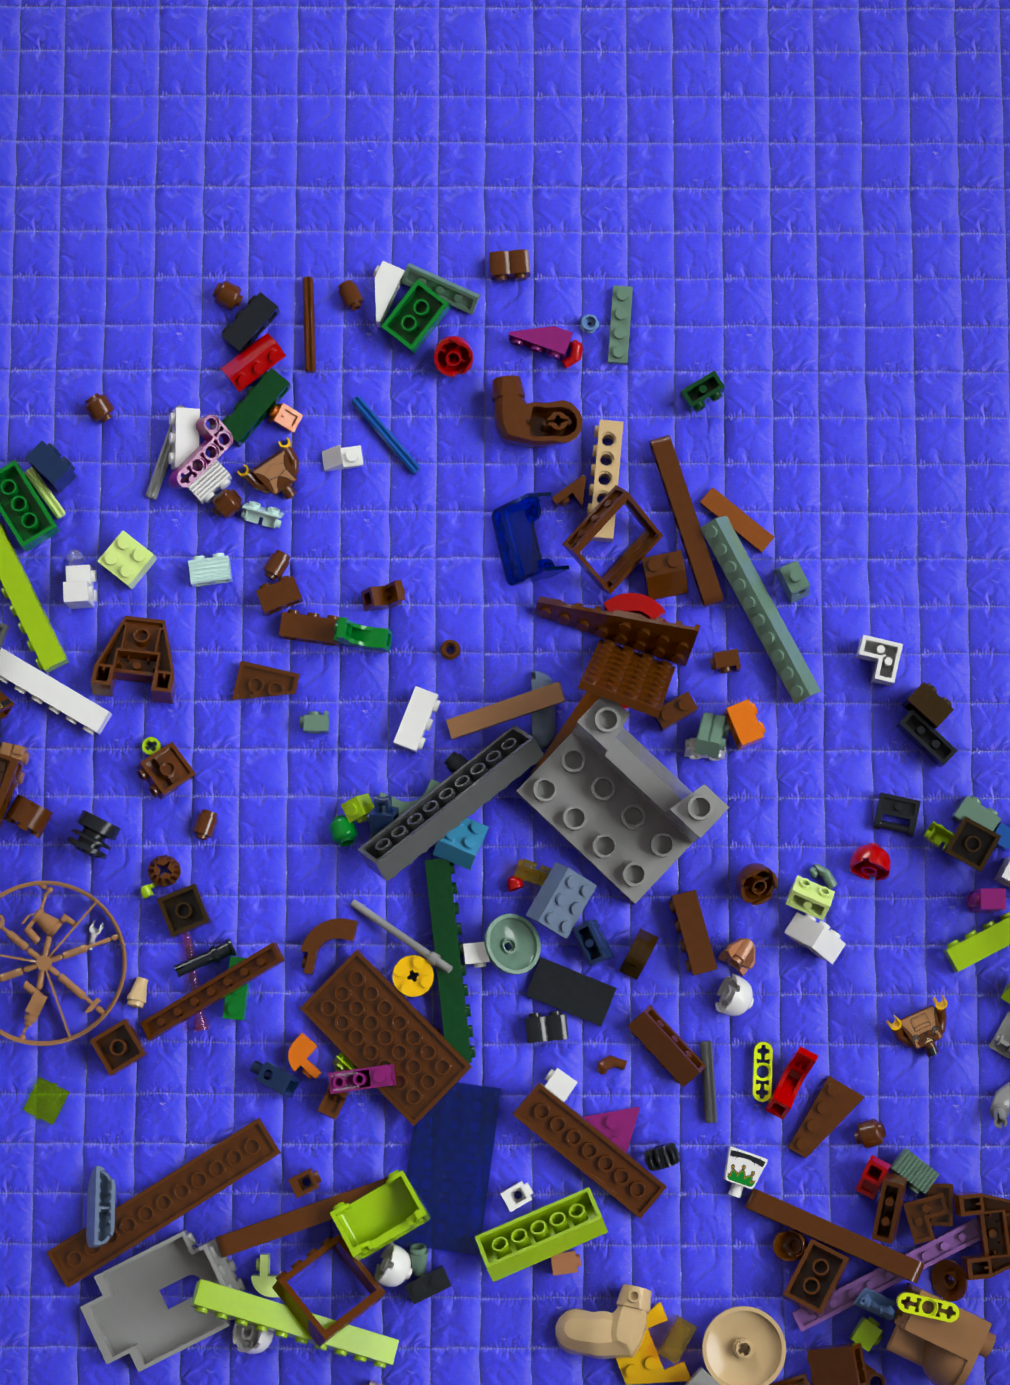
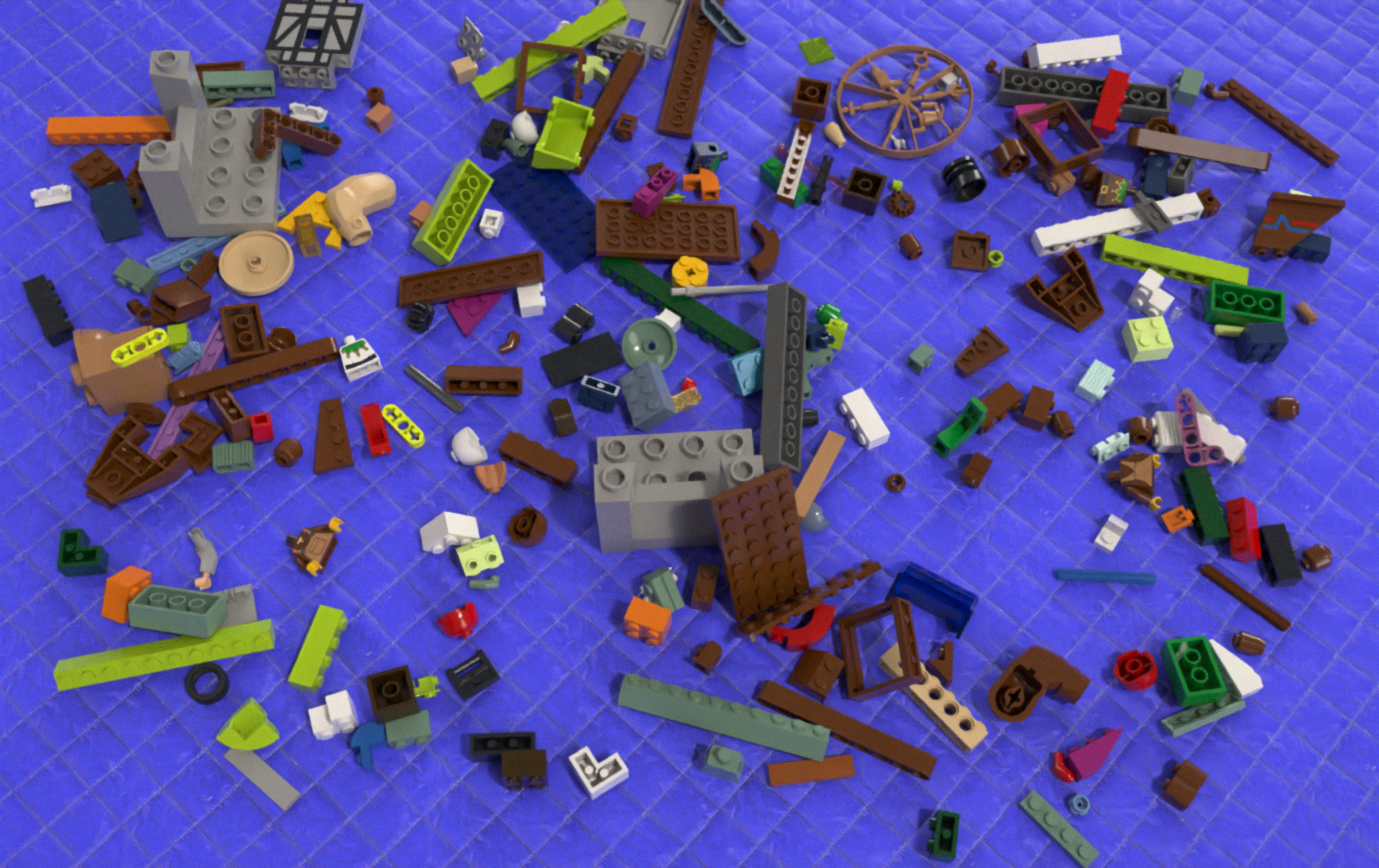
camera: 130 degrees right, 20 degrees down
magenta brick [966,888,1006,913] -> none

